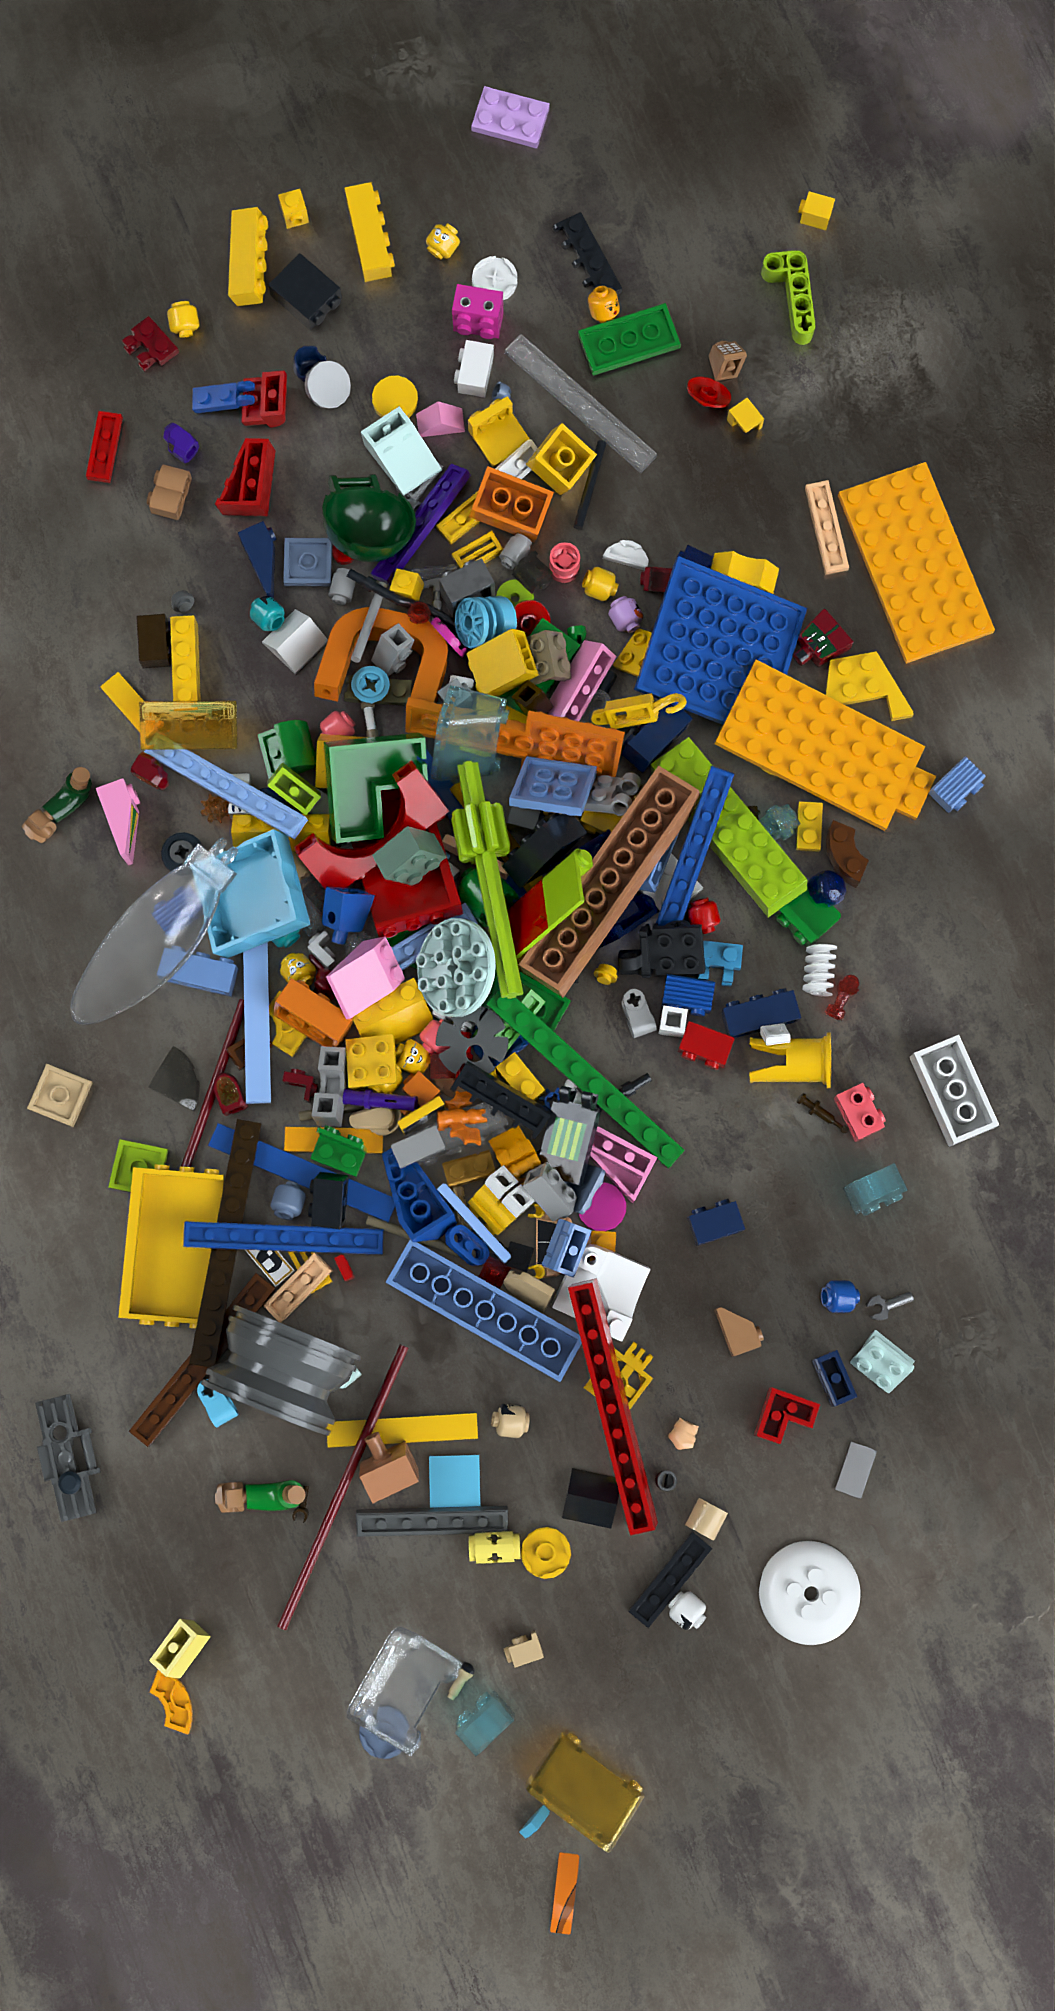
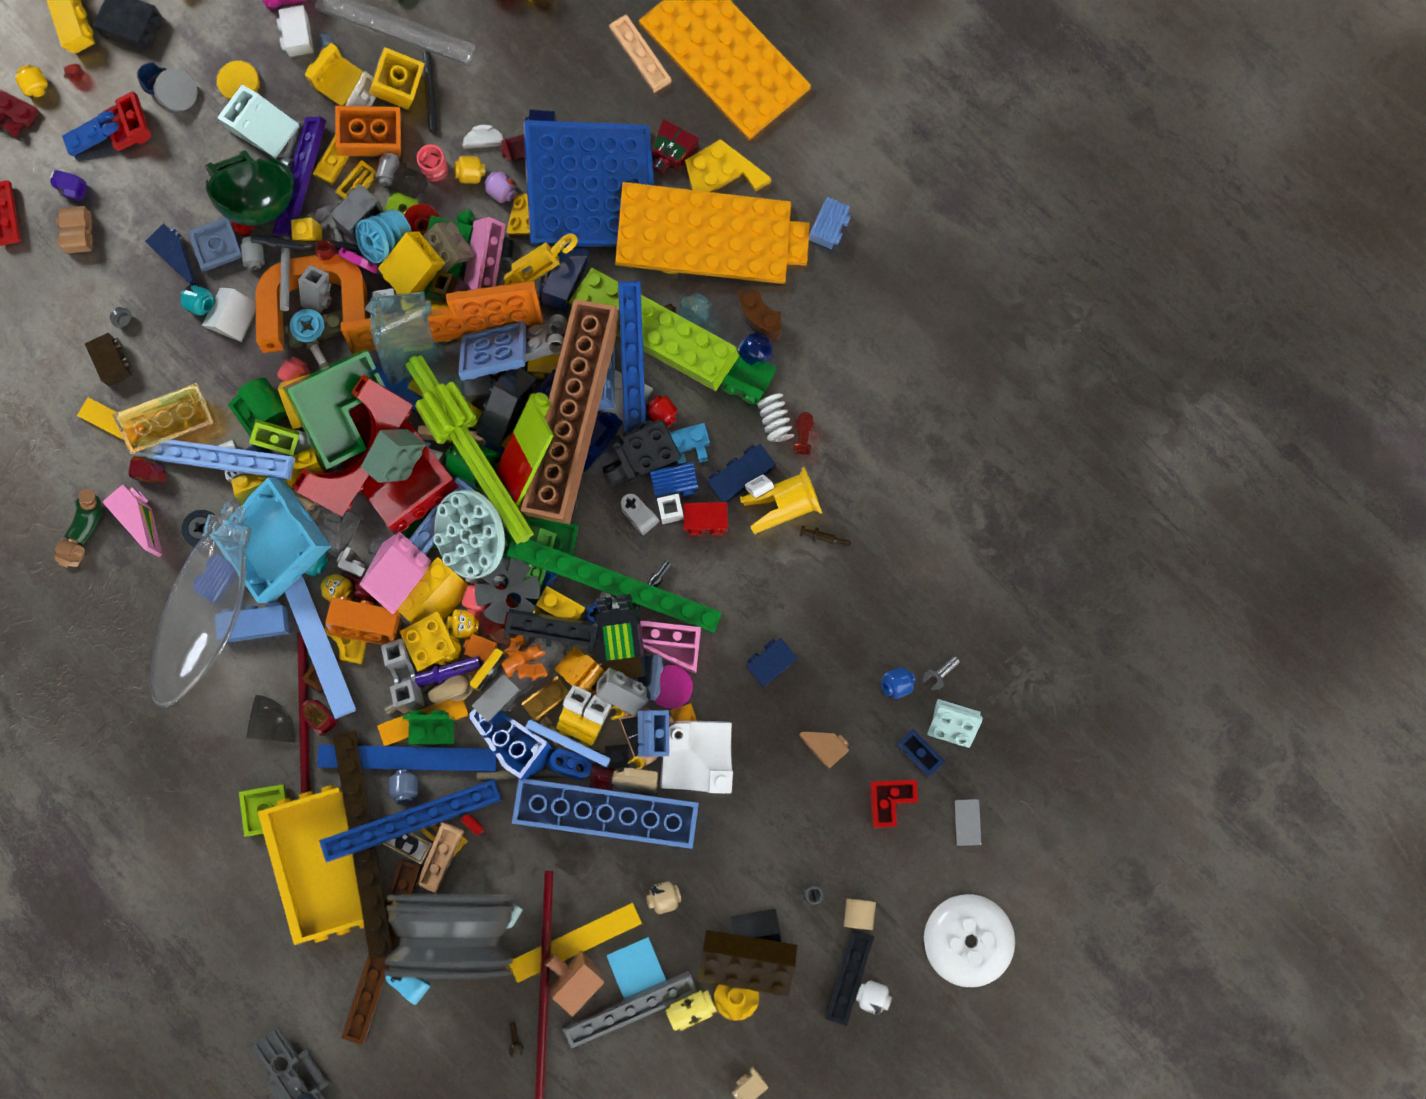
camera: 20 degrees left, 0 degrees up
tan tile [27,1064,93,1127] -> none
yellow brick [170,615,201,717] -> none
clear orange gear [200,794,229,824] -> none
red wedge [215,438,276,516] -> none
piece [215,1480,305,1513] -> none
dark red bracket [282,1069,318,1103] -> none
black brick [308,1172,349,1229] -> none
blue torso [322,887,375,945] -> none
bright pink slope [416,401,465,437] -> none
red brick [568,1278,658,1535] -> none
yellow piece [583,1342,654,1409] -> none
yellow plate [593,964,618,985] -> none
light nougat arm [668,1417,699,1450] -> none
yellow brick [711,551,779,594] -> none
yellow plate [796,801,823,852] -> none
coral brick [833,1083,886,1142] -> none
clear light blue brick [843,1163,907,1216] -> none
white brick [909,1035,999,1147] -> none
none -> clear red plate [64,64,85,82]
none -> dark brown brick [698,930,797,996]

